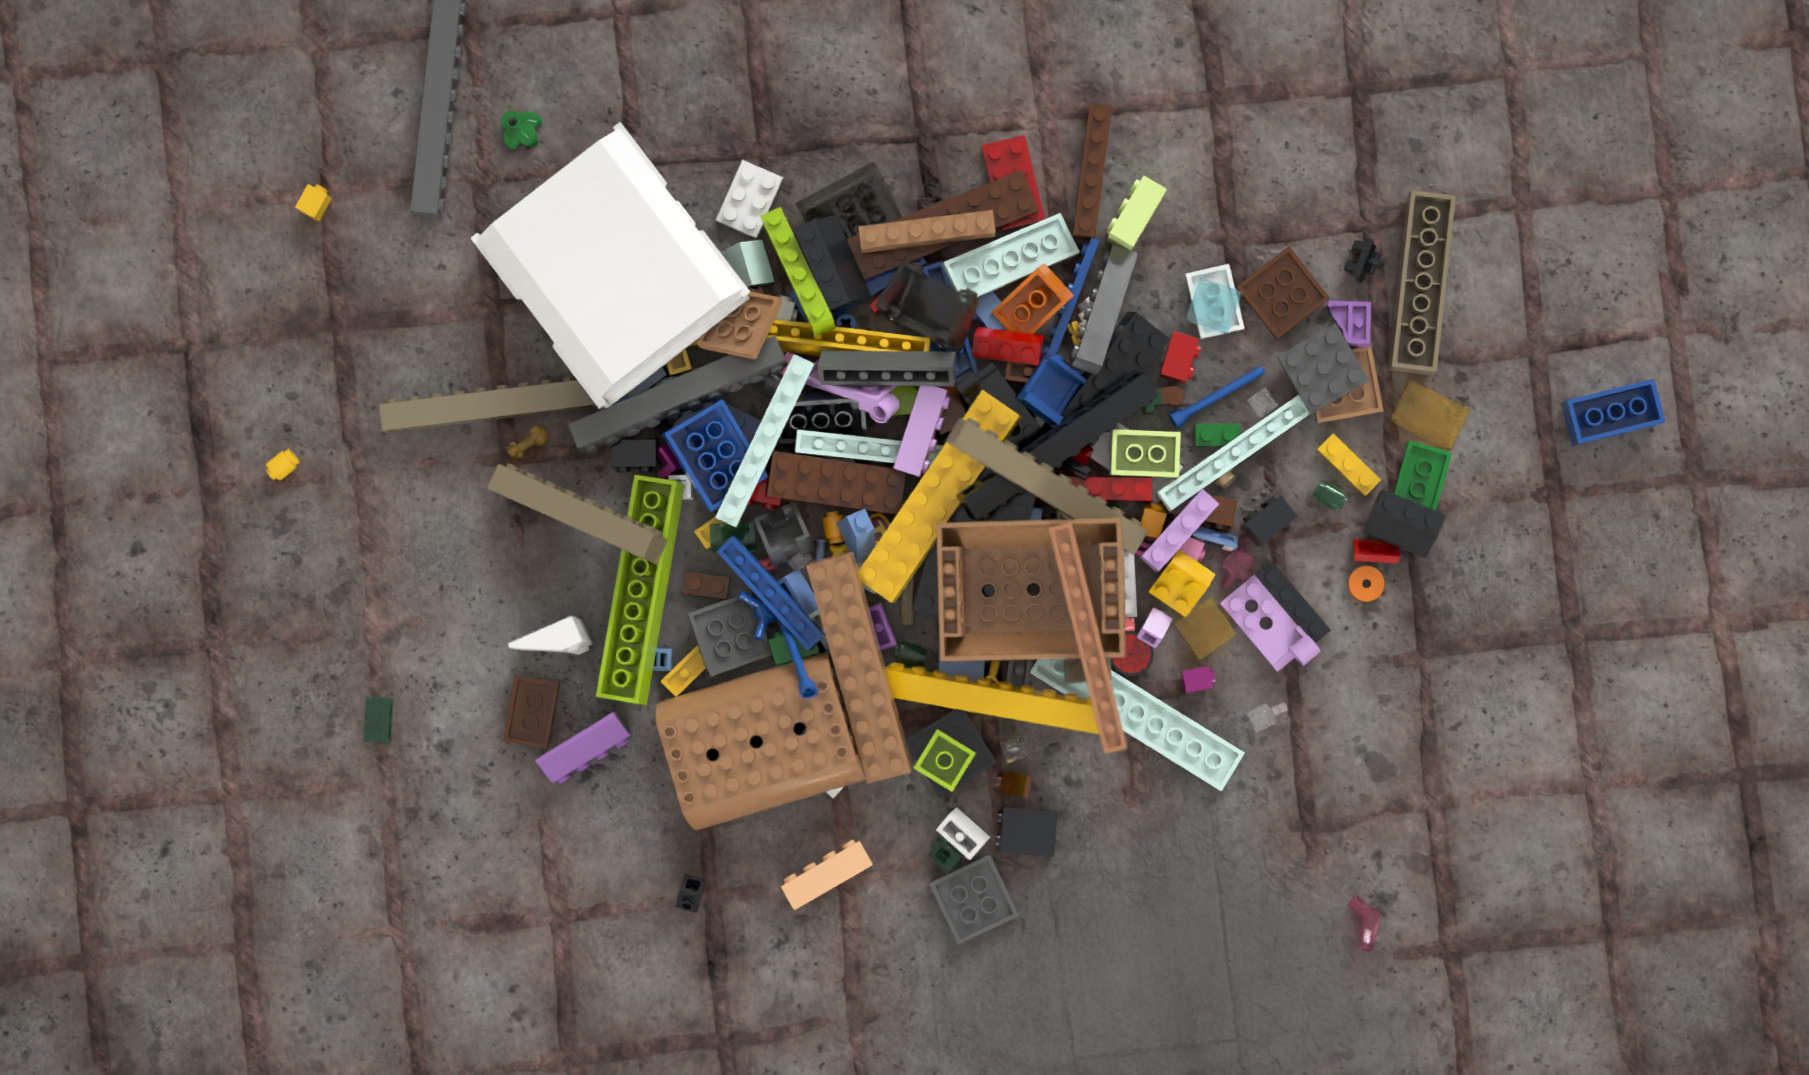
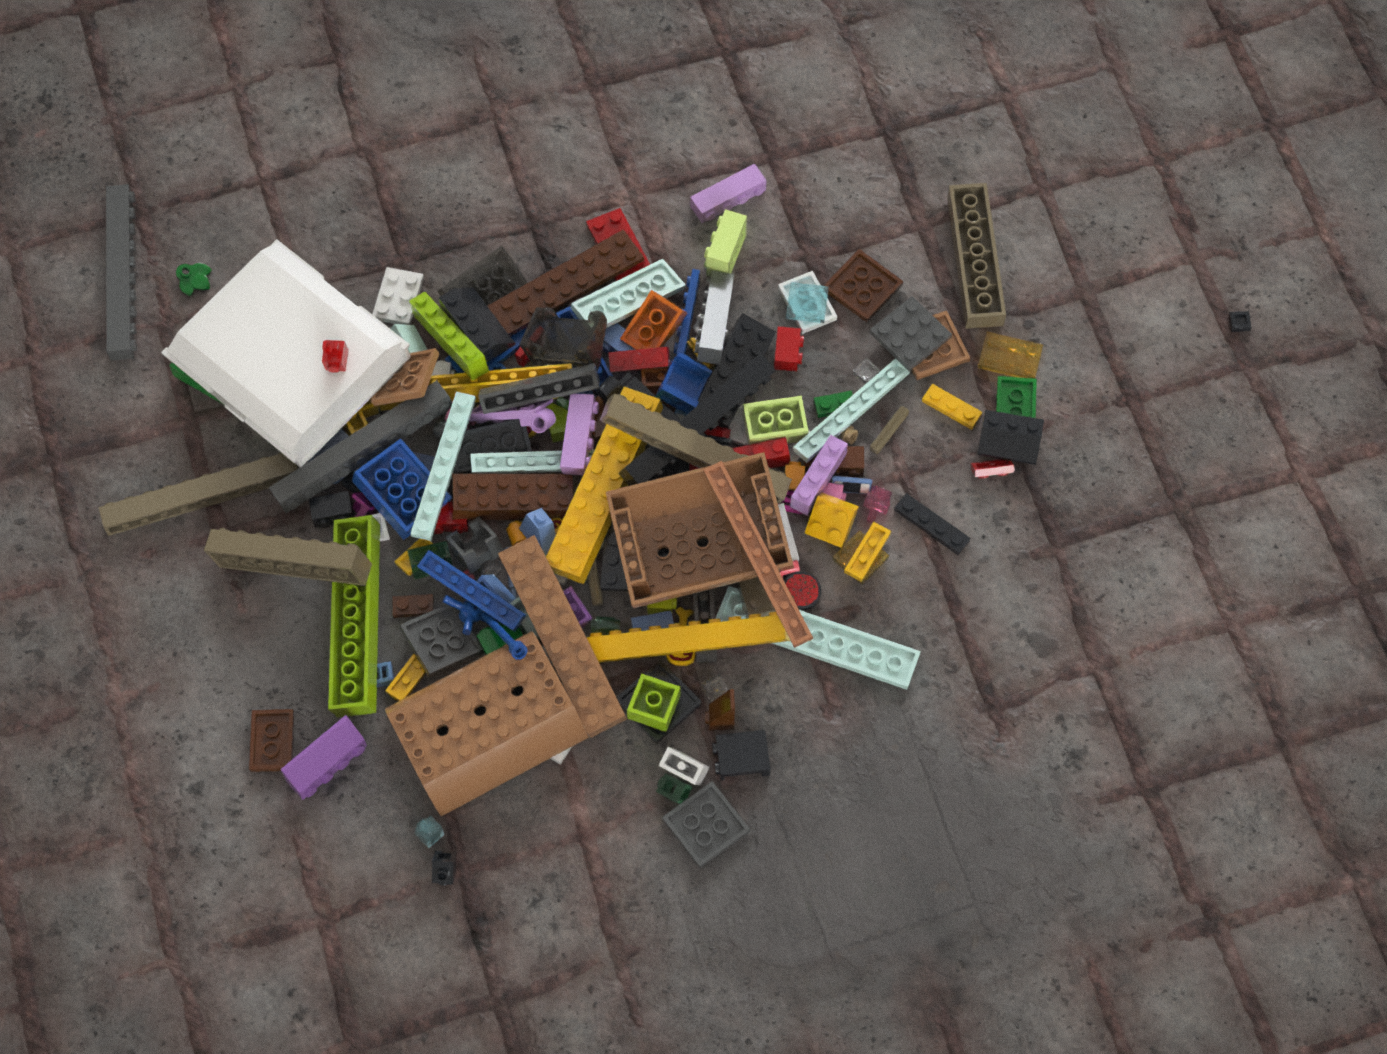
camera: 15 degrees left, 20 degrees down
yellow brick [265,448,300,481] -> none
yellow brick [295,184,332,221] -> none
clear green panel [364,697,394,743] -> none
clear yellow bar [507,424,549,459] -> none
white slope [508,616,593,655] -> none
light nougat brick [781,839,873,910] -> none
medium nougat brick [859,210,996,253] -> none
reddish brown brick [1072,103,1112,241] -> none
lavender brick [1136,607,1173,648] -> none
reddish brown leg [1143,386,1185,415] -> none
blue piece [1168,366,1265,429] -> none
magenta brick [1180,666,1216,693] -> none
lavender hinge [1219,575,1321,672] -> none
black brick [1240,496,1298,547] -> none
clear plate [1246,702,1288,733] -> none
clear green brick [1312,480,1347,511] -> none
medium lavender wing [1327,301,1371,347] -> none
black hips [1344,238,1384,283] -> none
orange piece [1347,566,1385,602] -> none
clear pink arm [1347,894,1380,952] -> none
blue brick [1561,379,1666,446] -> none
none -> red brick [322,340,349,373]
none -> clear light blue brick [414,816,444,848]
none -> lavender brick [690,164,766,223]
none -> yellow plate [844,522,891,582]
none -> dark tan axle [870,406,909,454]
none -> black tile [1229,311,1252,332]

